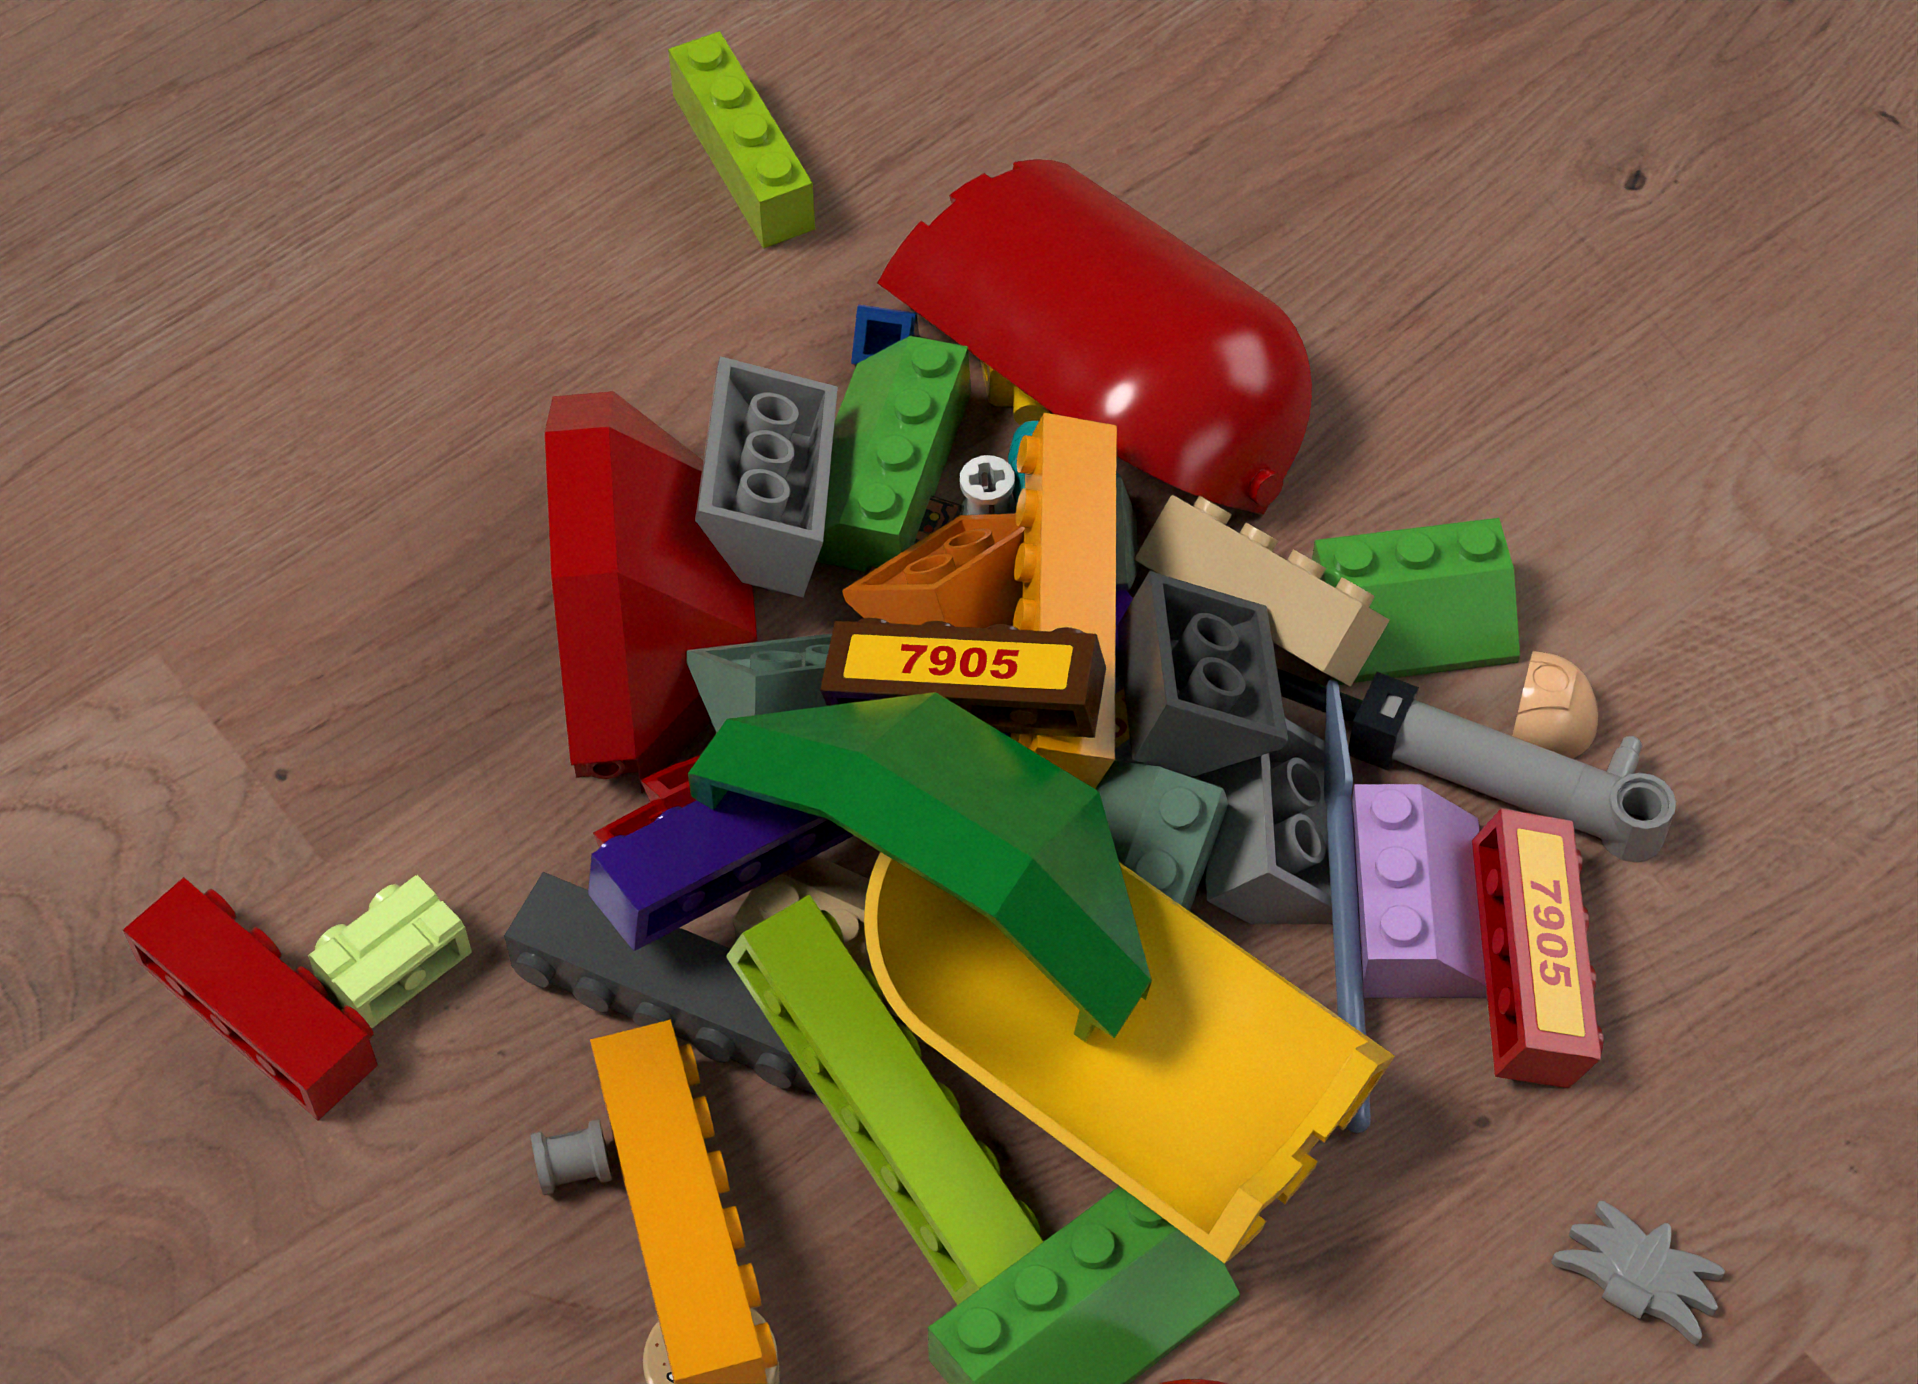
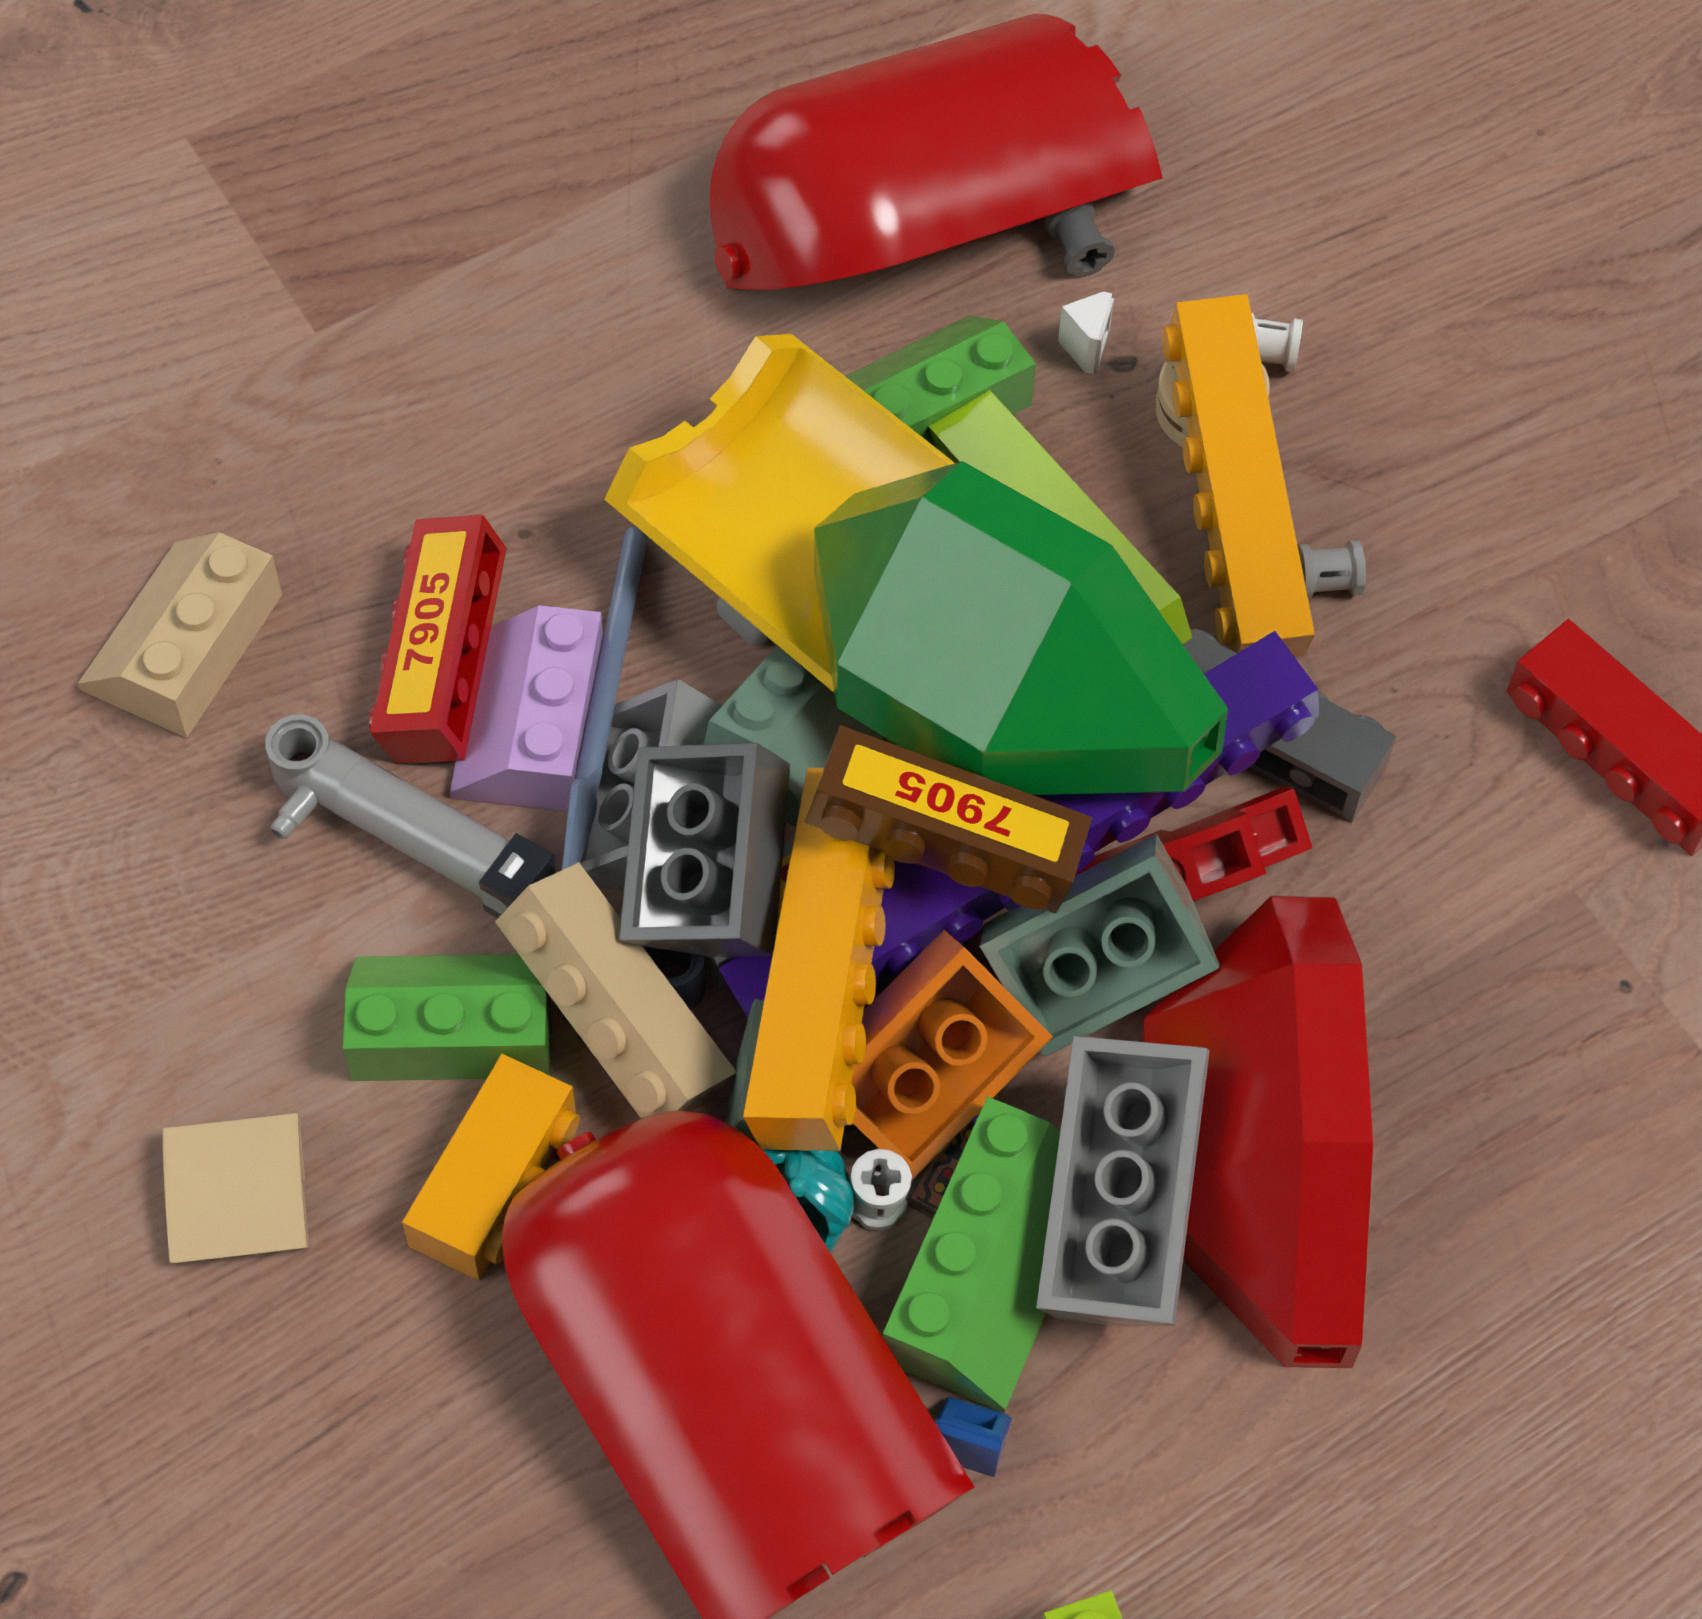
camera: 175 degrees left, 5 degrees up
yellowish green brick [308,875,472,1028] -> none
light nougat helmet [1512,651,1598,759] -> none
light grey piece [1551,1201,1725,1345] -> none
none -> tan slope [78,532,282,738]
none -> tan slope [163,1113,309,1264]
none -> light orange brick [402,1054,580,1281]

